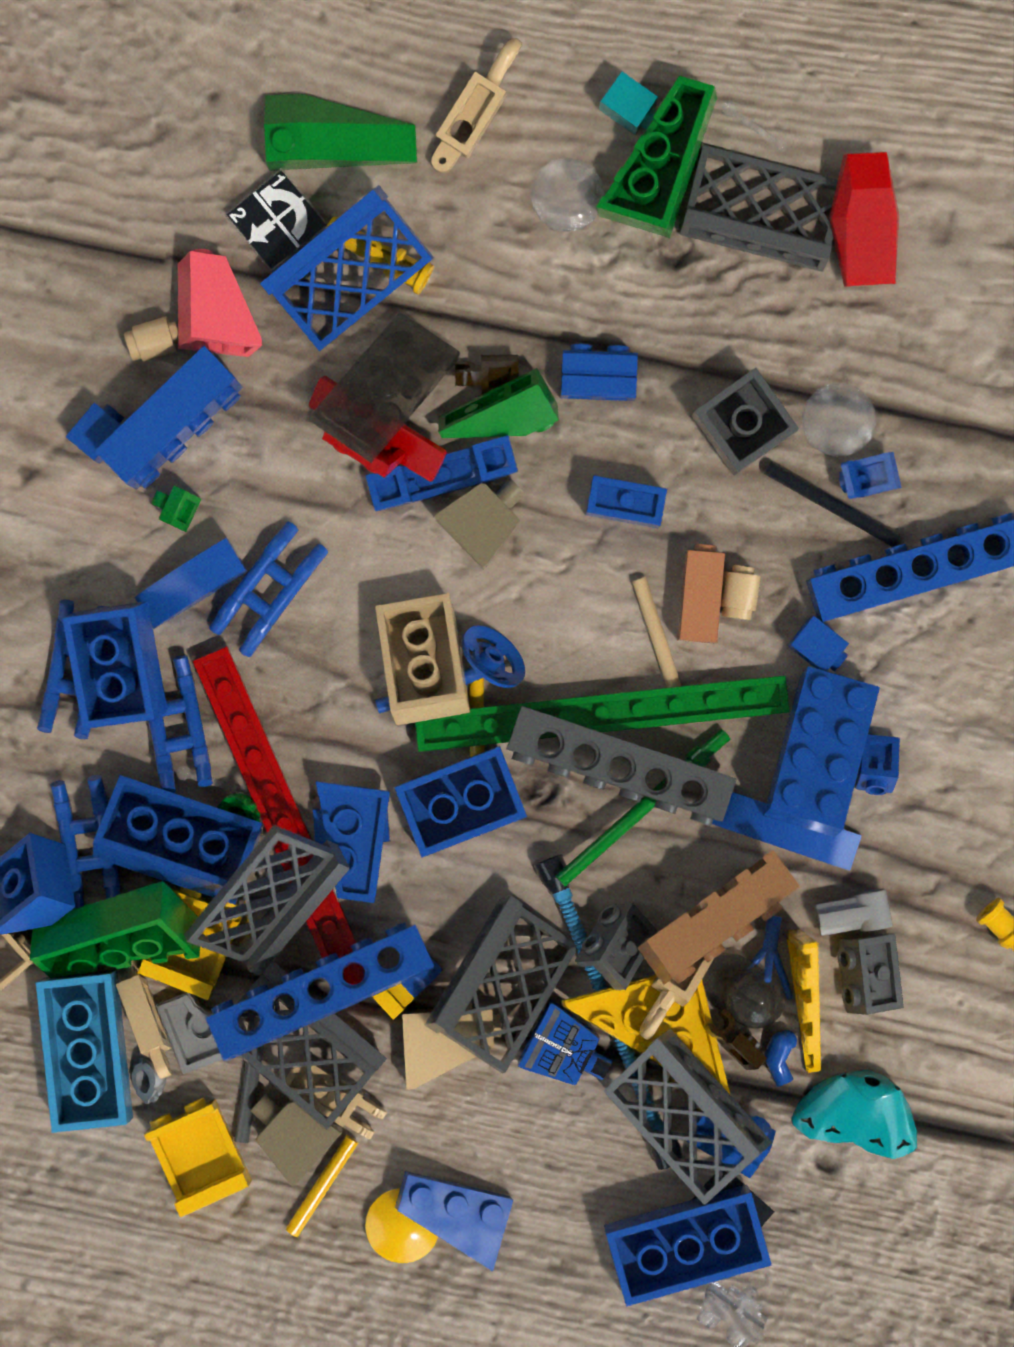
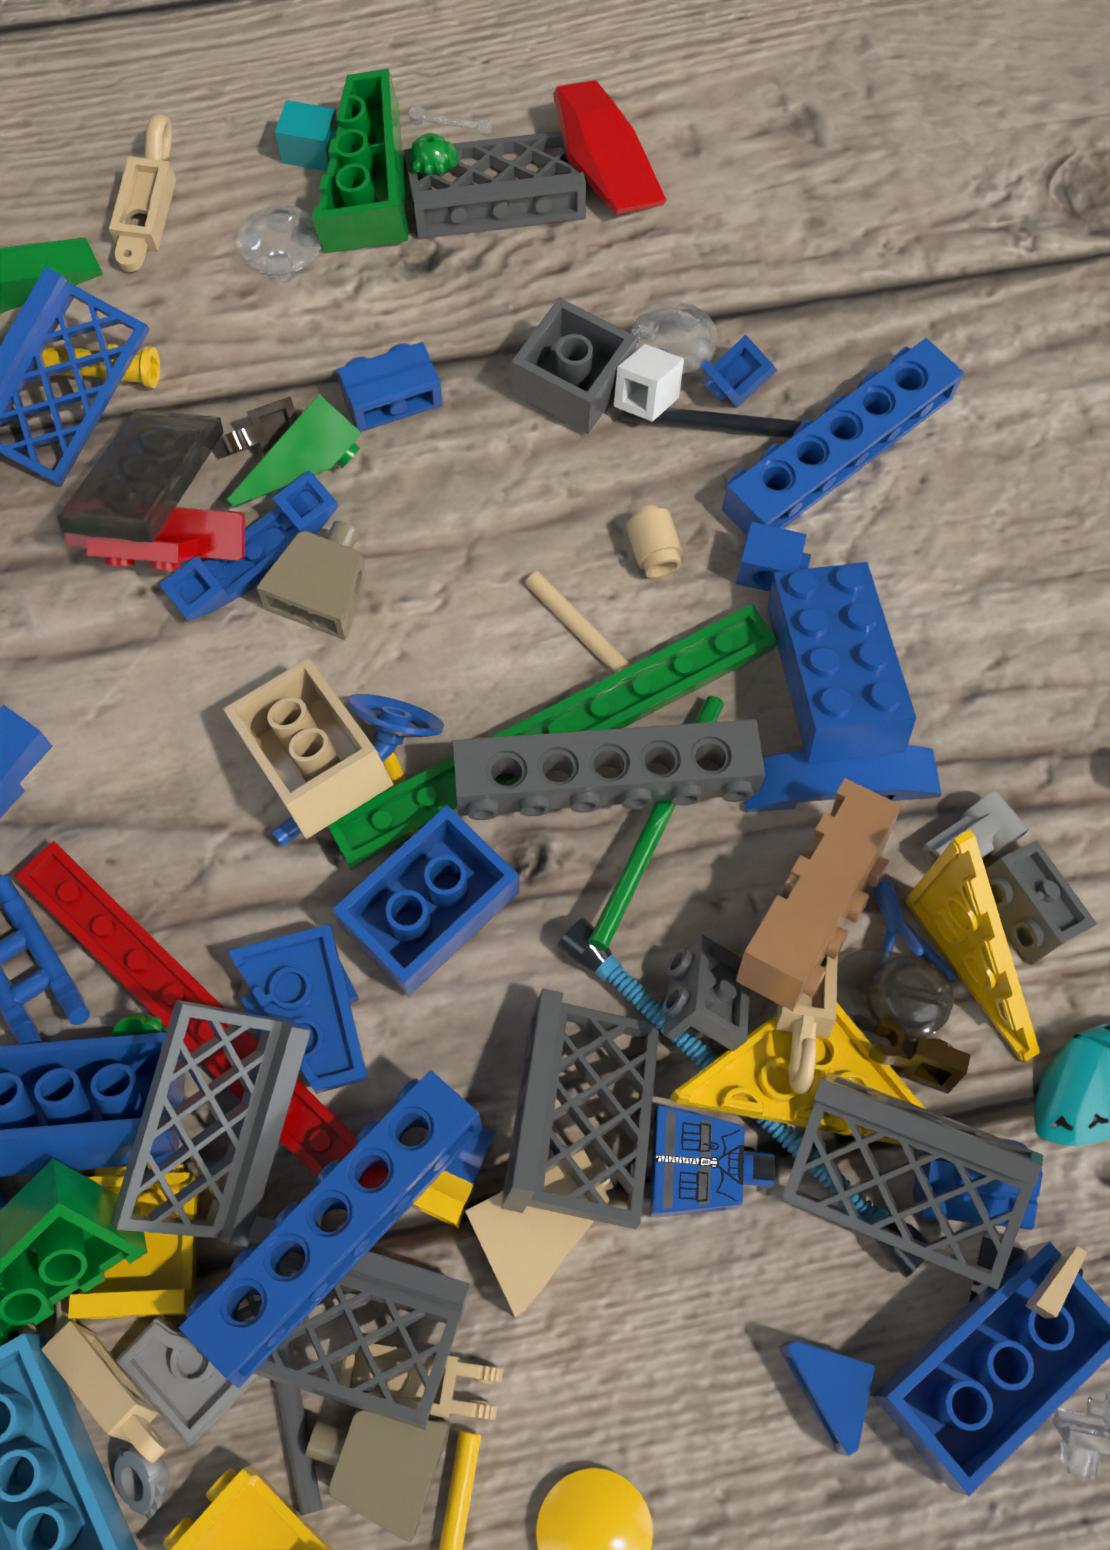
camera: 30 degrees left, 20 degrees down
blue piece [209,522,328,657] -> none
wing [395,1171,513,1271] -> none
blue panel [585,475,667,529] -> none
nougat brick [677,544,725,644] -> none
blue arm [764,1030,797,1087] -> none
blue bracket [856,734,900,795] -> none
none -> green animal [410,133,458,175]
none -> white brick [614,344,684,422]
none -> blue slope [778,1341,876,1456]
none -> tan piece [1025,1246,1087,1318]

